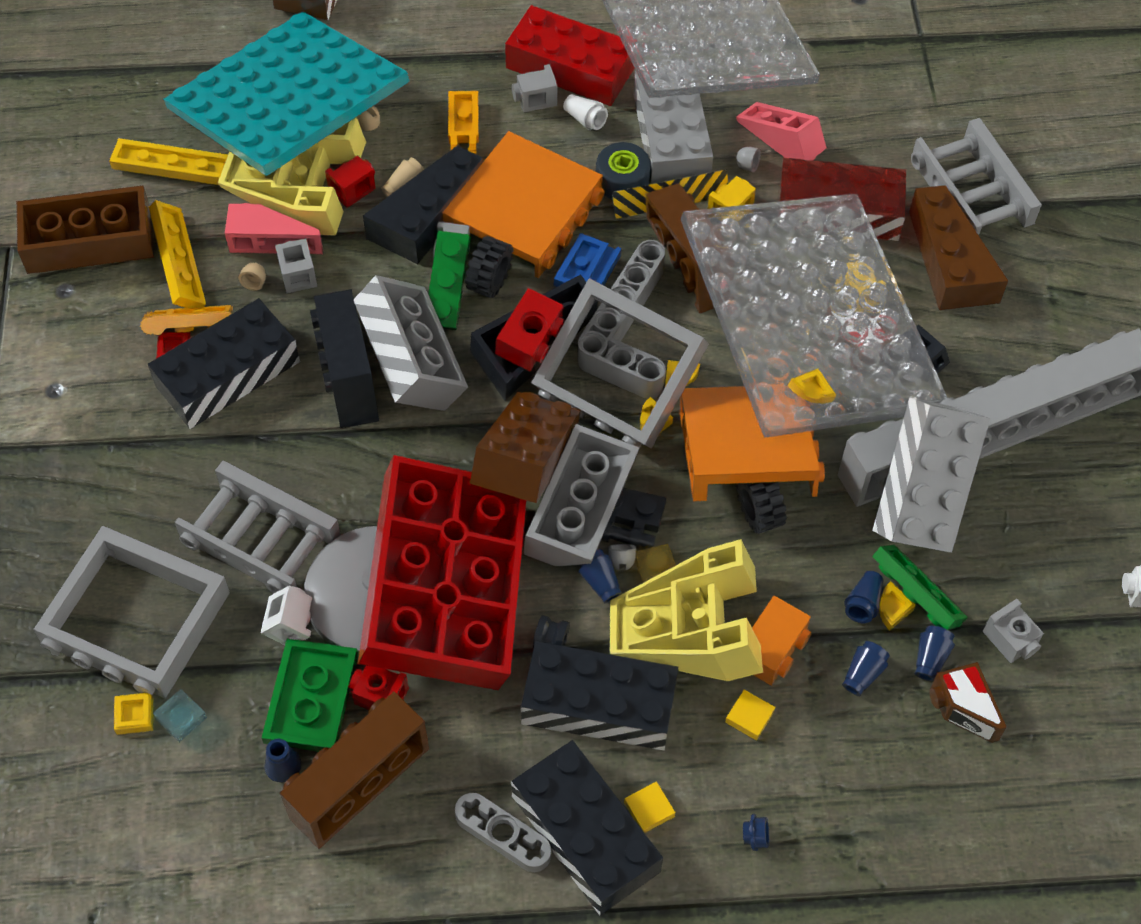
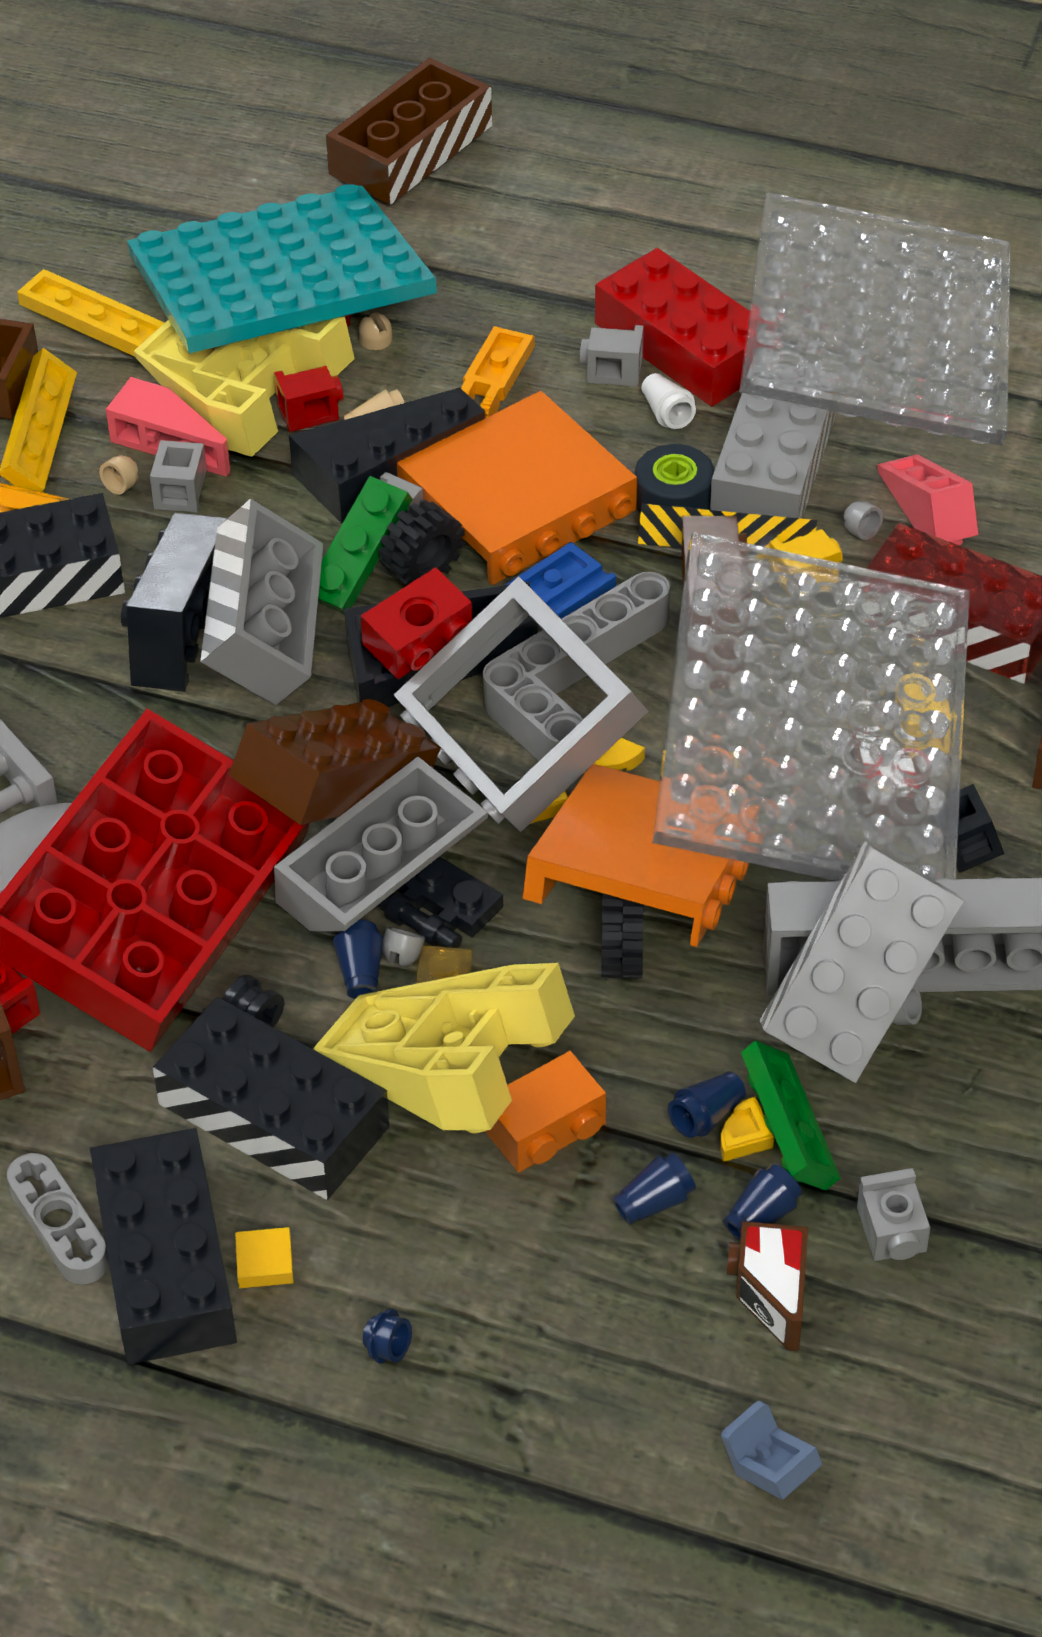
camera: 25 degrees right, 10 degrees down
yellow tile [725,689,776,741] -> none
yellow tile [787,369,836,403] -> none
none -> sand blue bracket [721,1400,822,1500]

